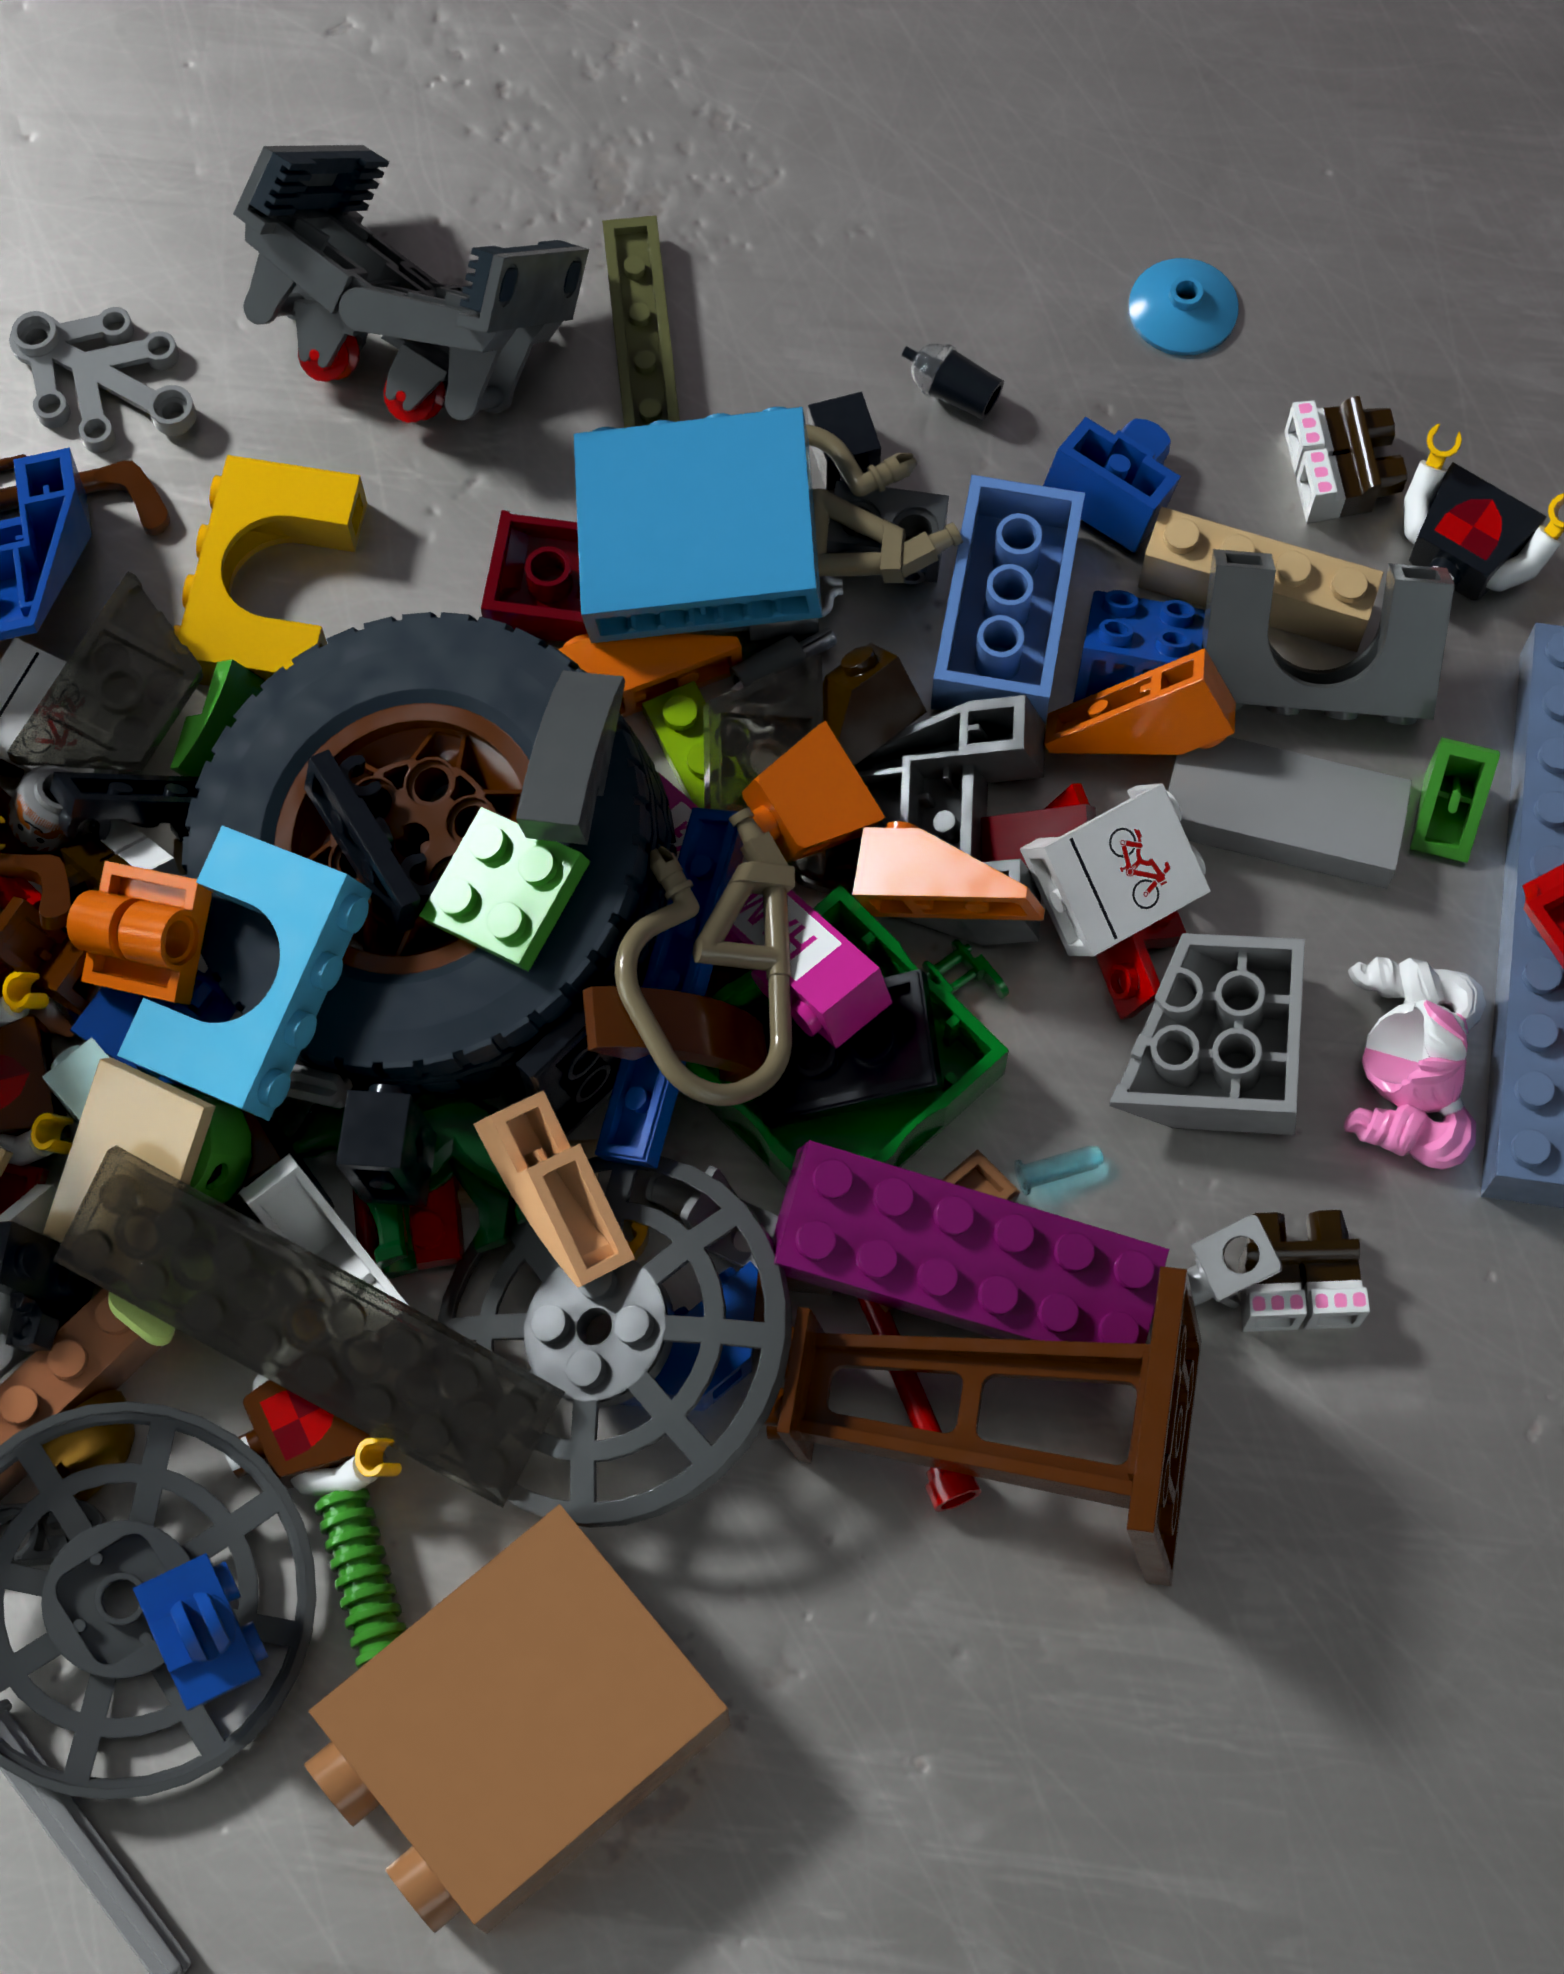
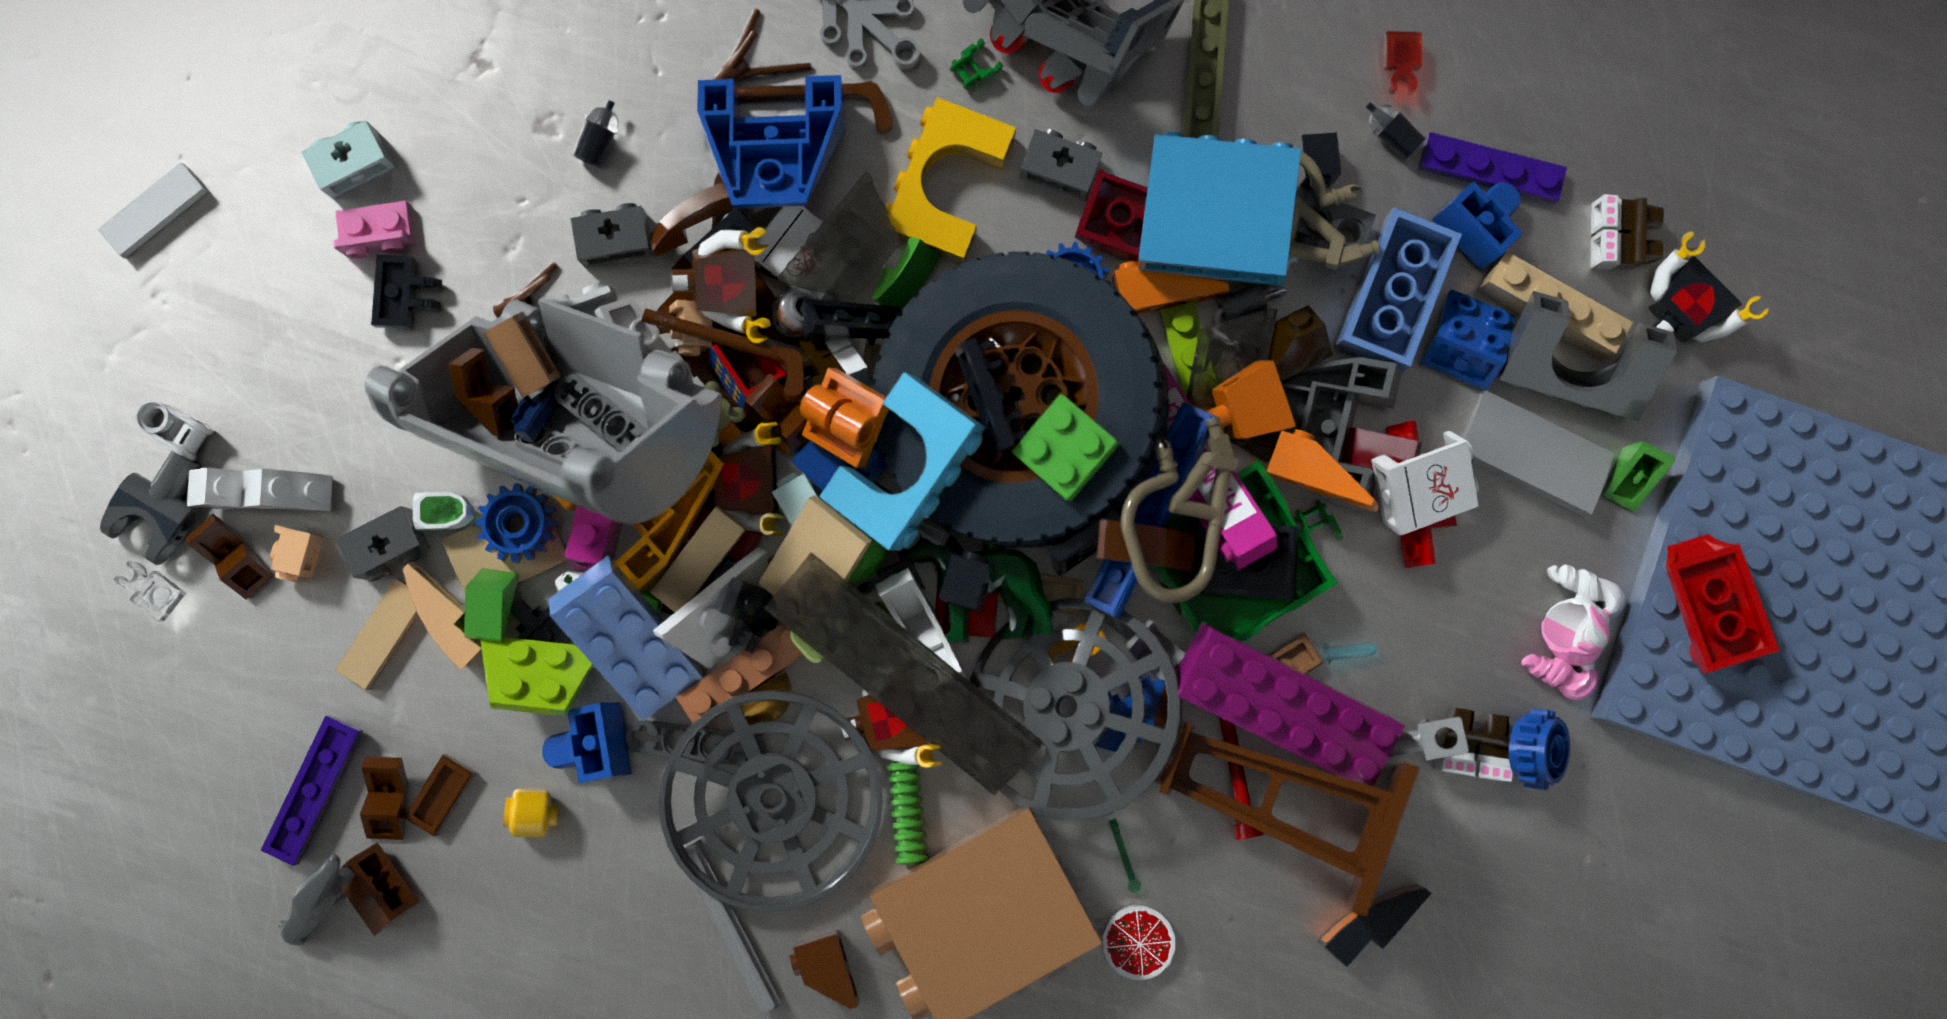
camera: 10 degrees right, 15 degrees up
blue brick [132,1553,269,1711] -> none
light nougat slope [473,1090,635,1288] -> none
dark grey slope [516,670,625,845] -> none
orange slope [1044,648,1236,755] -> none
light grey wedge [1109,933,1305,1135] -> none
dark azure dish [1129,258,1239,356] -> none
none -> reddish brown slope [790,929,860,1009]
none -> green piece [949,38,1003,89]
none -> dark grey brick [1020,129,1102,201]
none -> tile [1102,905,1175,980]
none -> clear green hinge [1109,818,1141,893]
none -> black slope [1318,884,1432,967]
none -> clear red plate [1383,31,1422,95]
none -> dark purple plate [1418,132,1567,204]
none -> blue gear [1509,708,1570,790]

